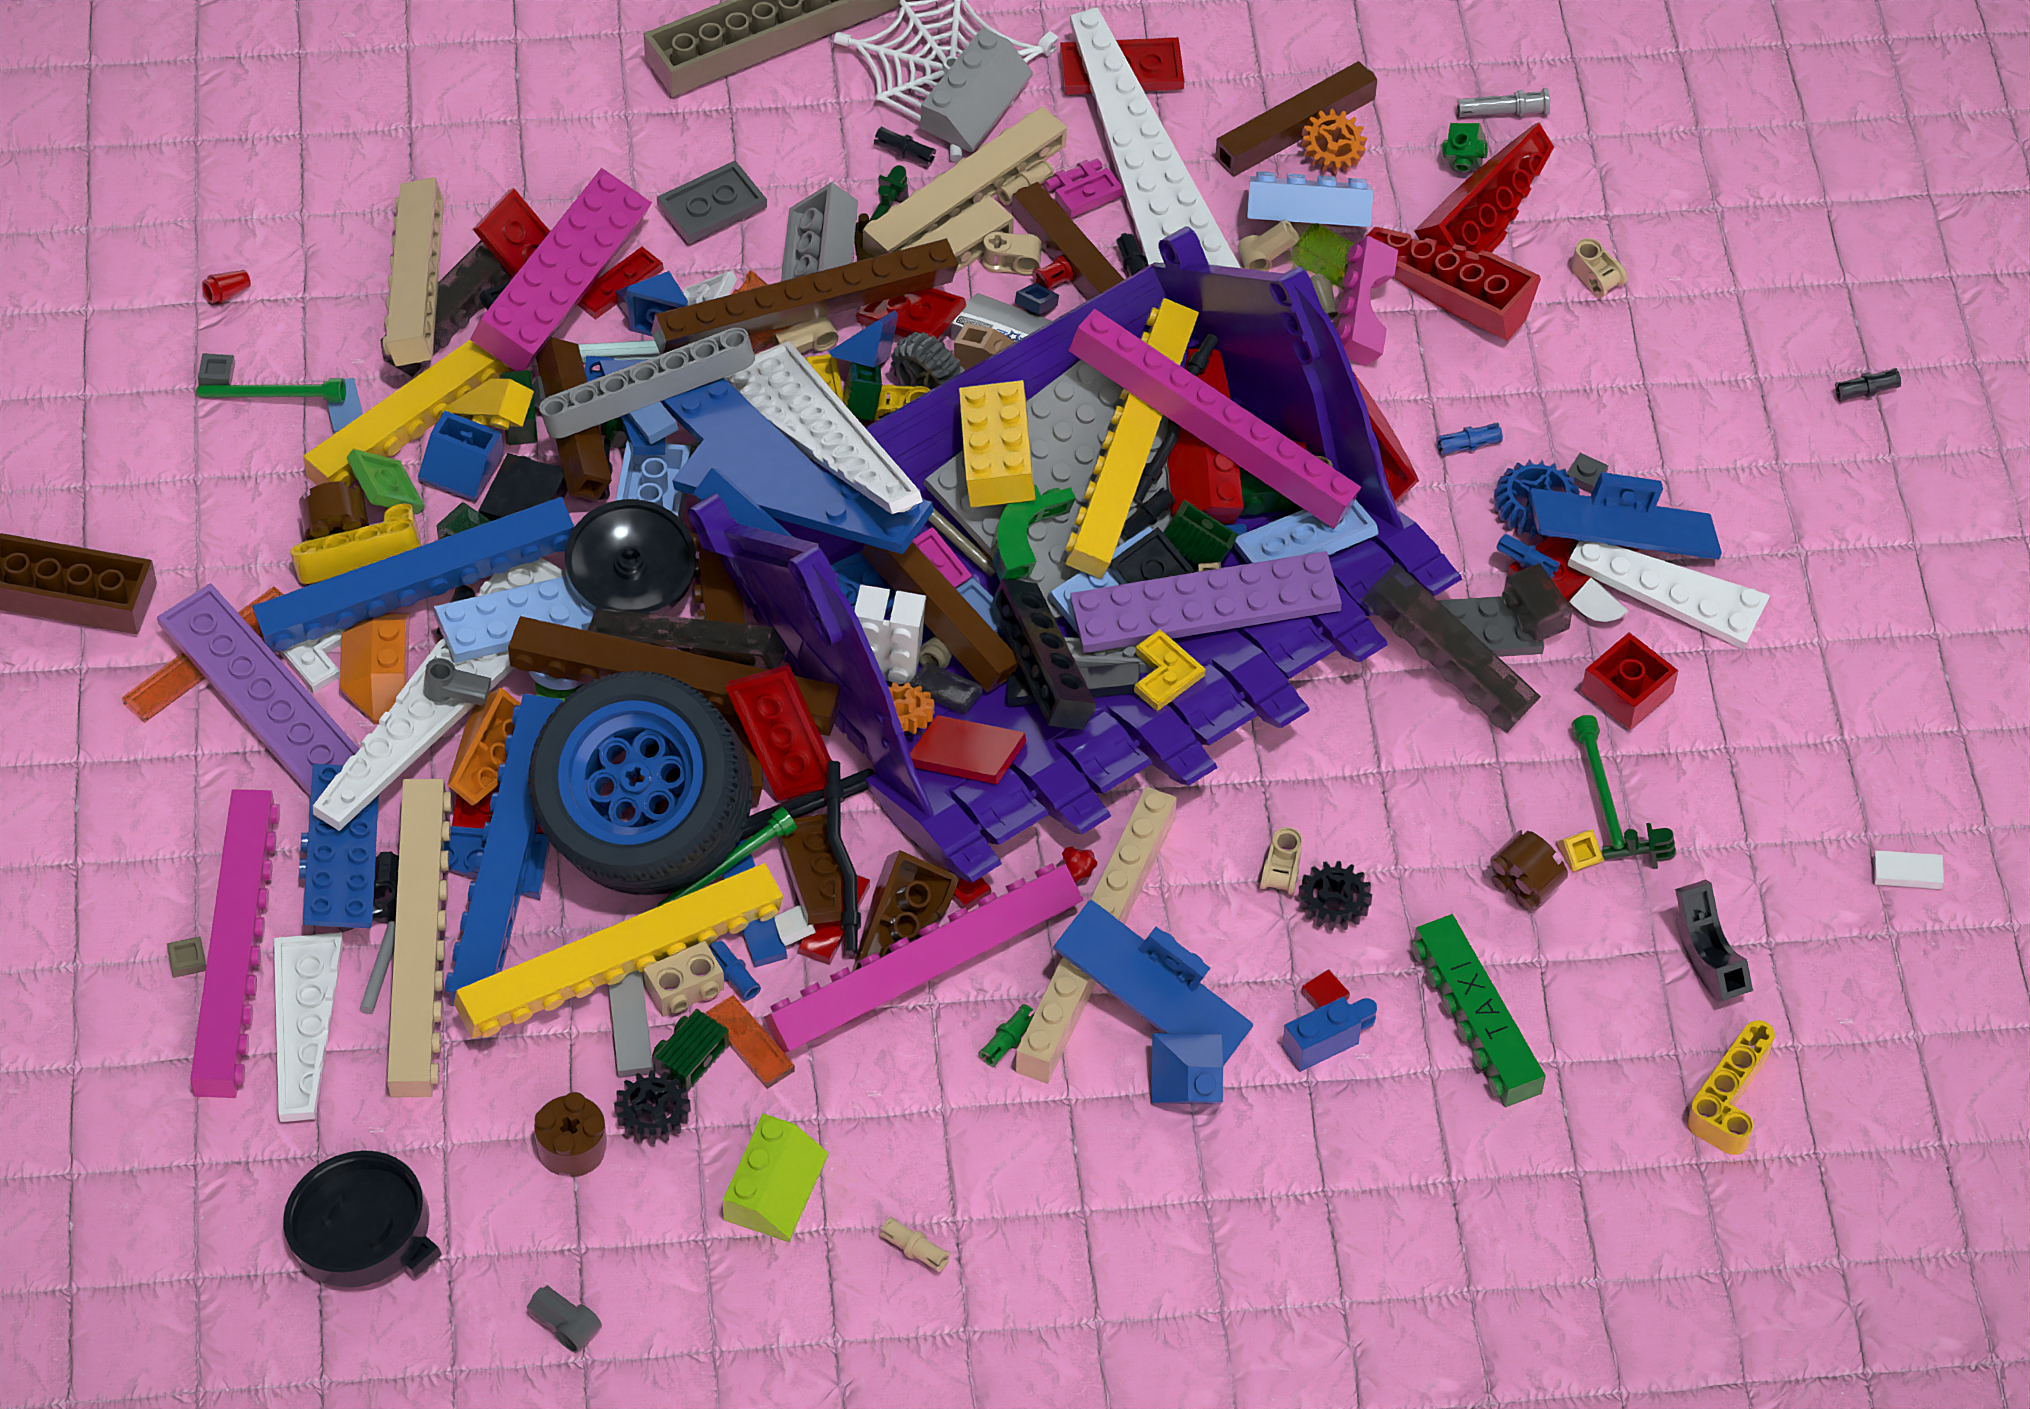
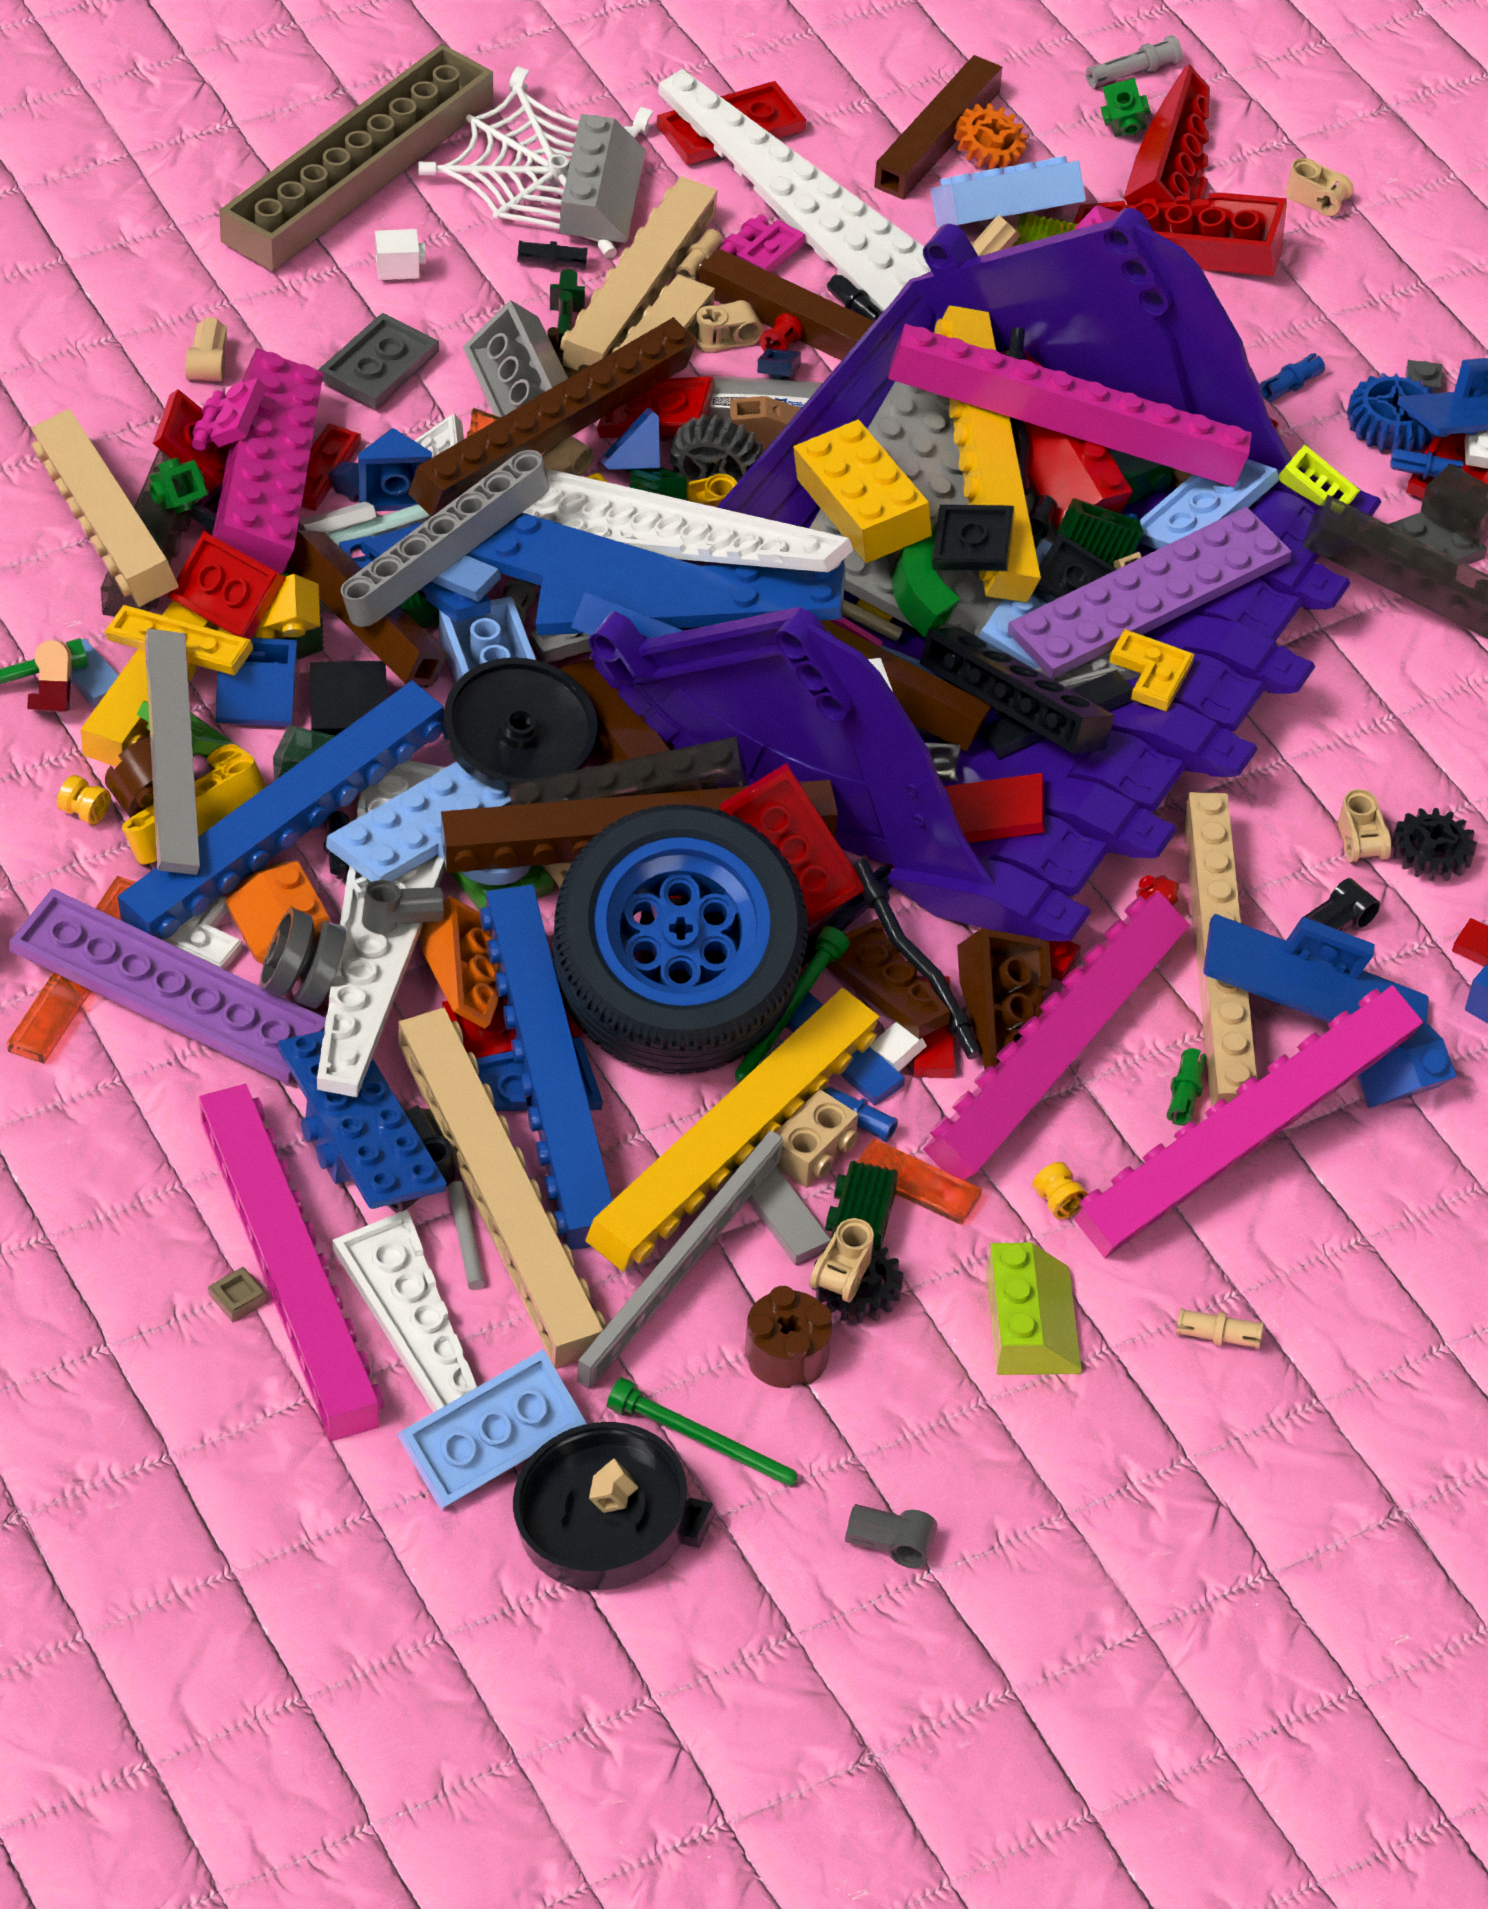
camera: 25 degrees left, 5 degrees down
none -> leg [27,639,72,711]
none -> yellow wheel [56,775,111,825]
none -> yellow tile [104,605,254,676]
none -> light grey tile [144,628,200,875]
none -> green brick [148,457,208,513]
none -> red tile [167,531,286,640]
none -> tan piece [185,317,227,382]
none -> dark pink plate [191,378,267,451]
none -> dark grey wheel [259,907,346,1009]
none -> white tile [298,502,377,534]
none -> brick [375,229,426,280]
none -> light blue plate [397,1349,587,1510]
none -> light grey tile [577,1130,783,1389]
none -> tan piece [589,1458,639,1513]
none -> green piece [606,1377,798,1486]
none -> tan piece [809,1218,874,1303]
none -> black tile [932,504,1015,571]
none -> yellow wheel [1032,1162,1088,1220]
none -> dark pink brick [1075,985,1423,1258]
none -> neon yellow slope [1278,444,1361,517]
none -> black piece [1303,878,1381,932]

